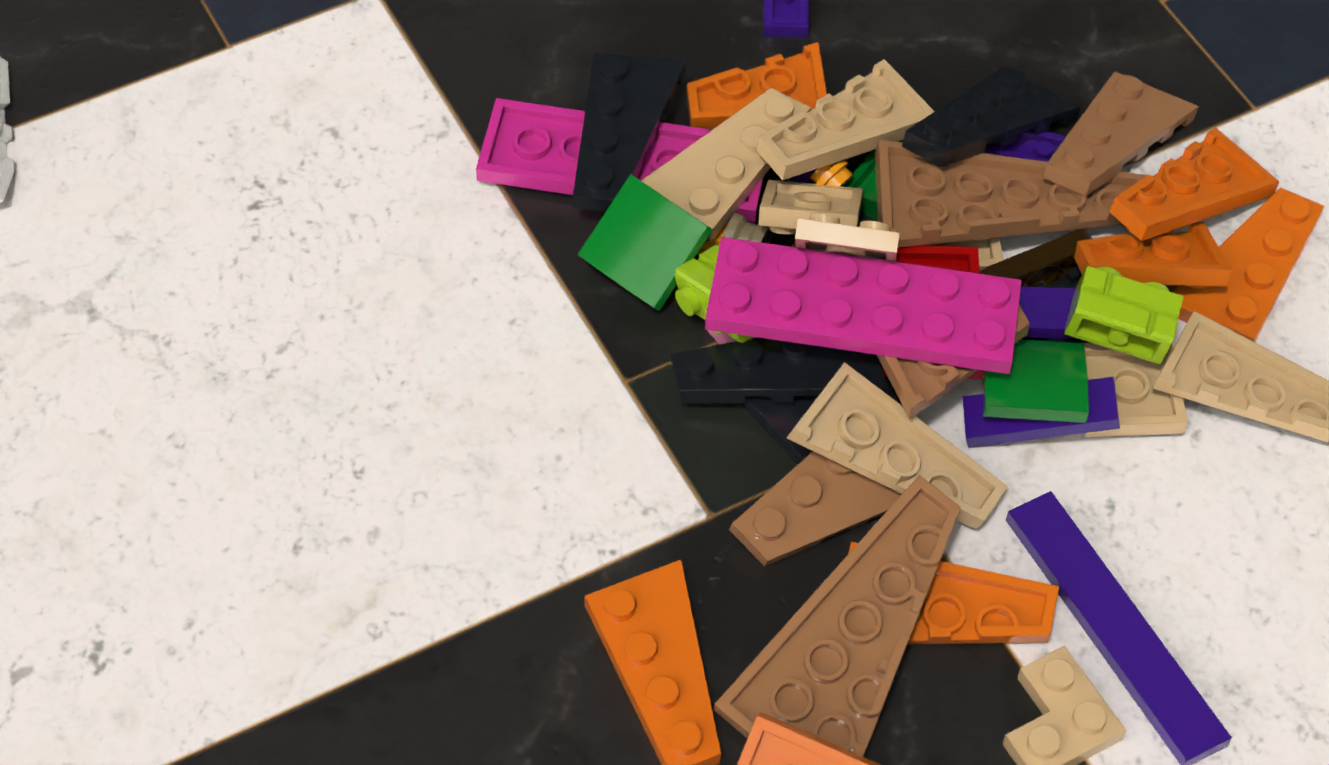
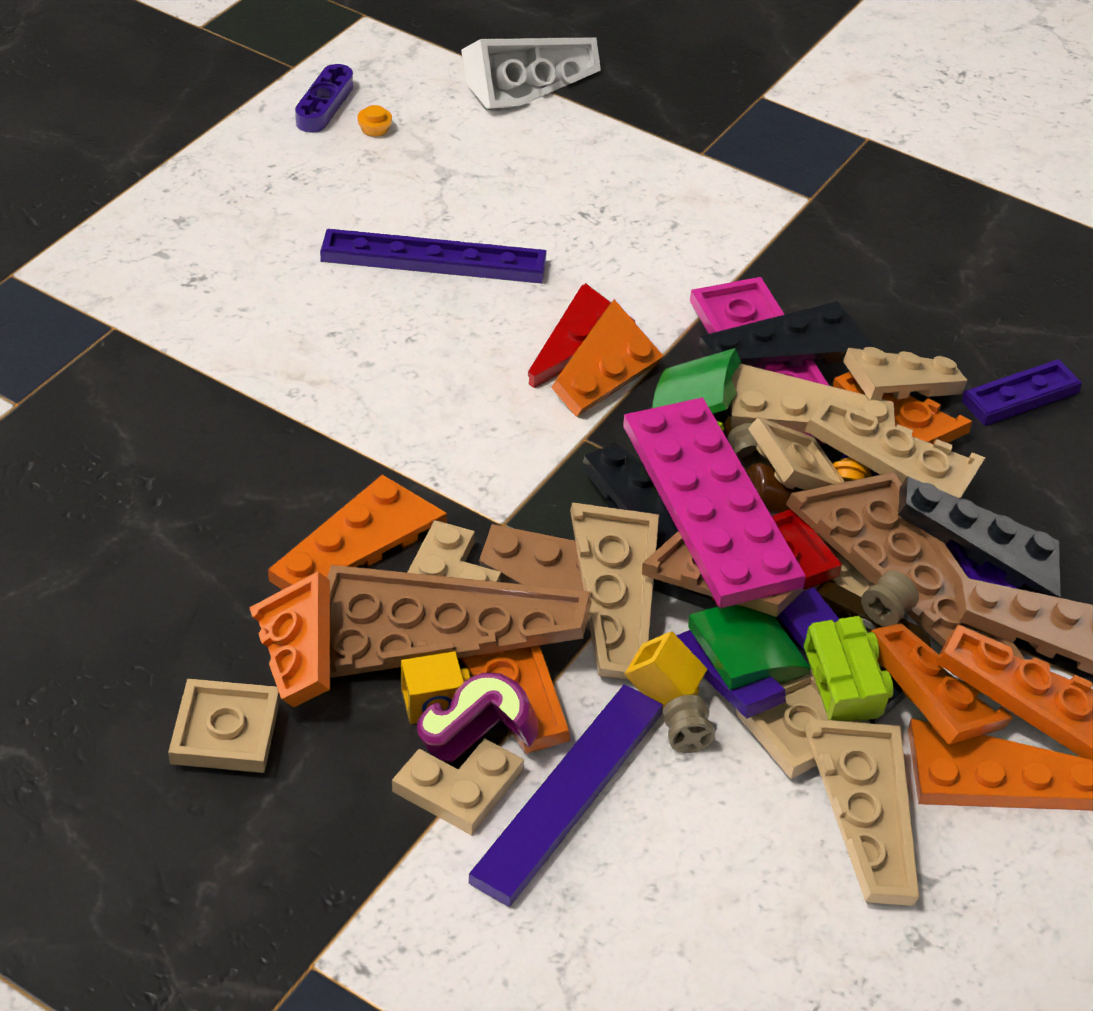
camera: 60 degrees right, 10 degrees down
tan plate [795,214,900,262] -> none
none -> dark purple tile [320,228,547,284]
none -> yellow brick [401,651,470,724]
none -> tan plate [407,520,501,582]
none -> magenta animal [417,673,539,762]
none -> red wing [528,283,635,388]
none -> orange wing [551,299,664,417]
none -> yellow brick [624,631,707,711]
none -> dark tan wheel [662,695,715,753]
none -> tan wing [843,347,967,400]
none -> dark tan wheel [861,571,919,627]

